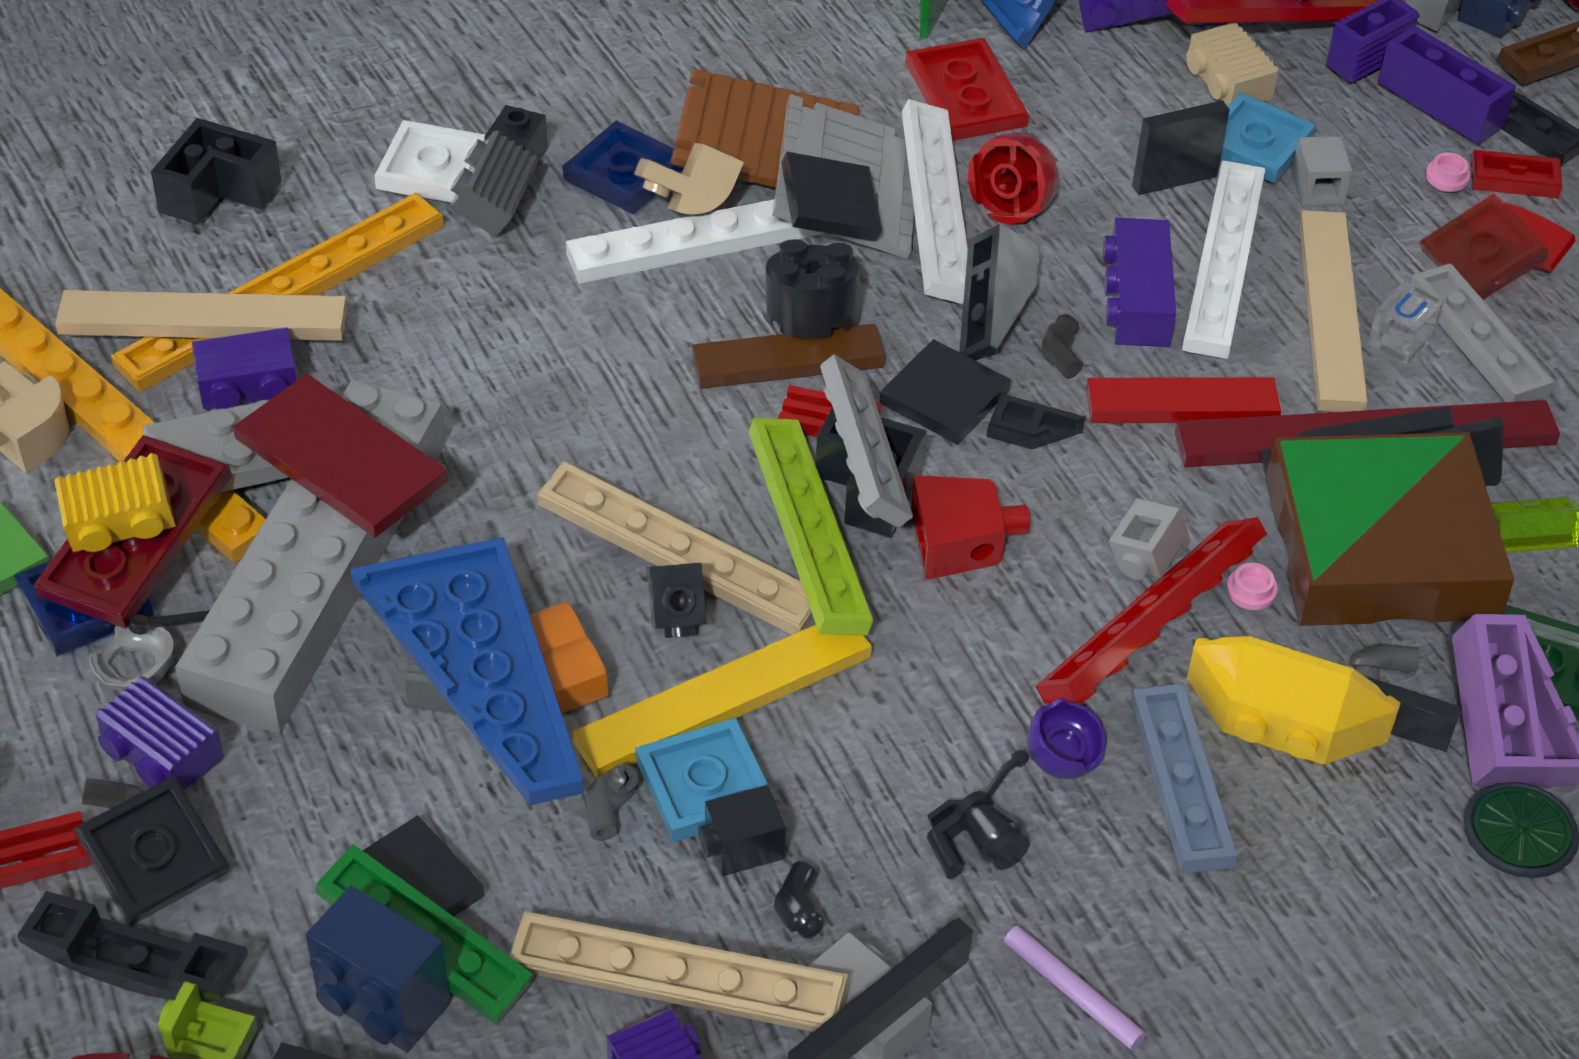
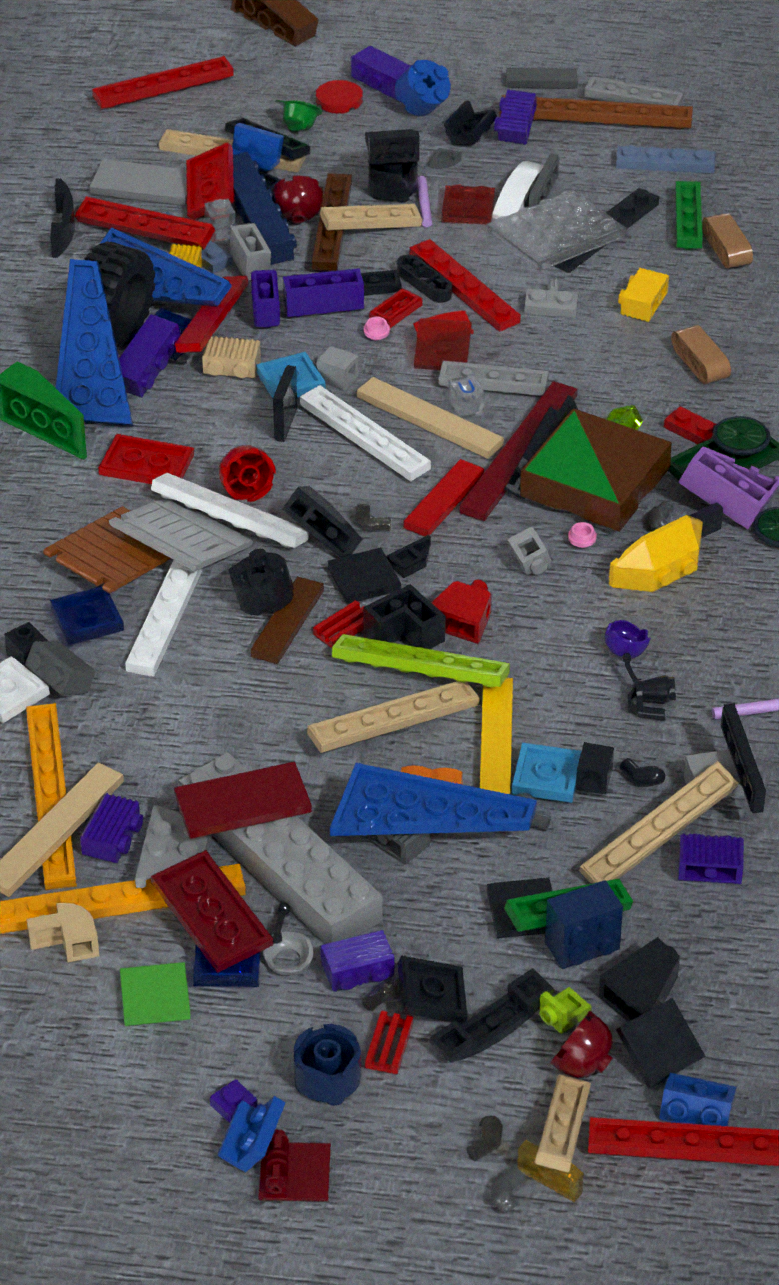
camera: 55 degrees left, 5 degrees down
yellow brick [54,453,176,552] -> none
tan brick [634,143,744,215] -> none
black brick [647,562,707,638] -> none
black tile [781,152,882,241] -> none
light grey plate [820,354,913,528] -> none
red plate [1035,517,1267,704] -> none
dark purple brick [1103,217,1176,347] -> none
sand blue plate [1130,683,1237,874] -> none

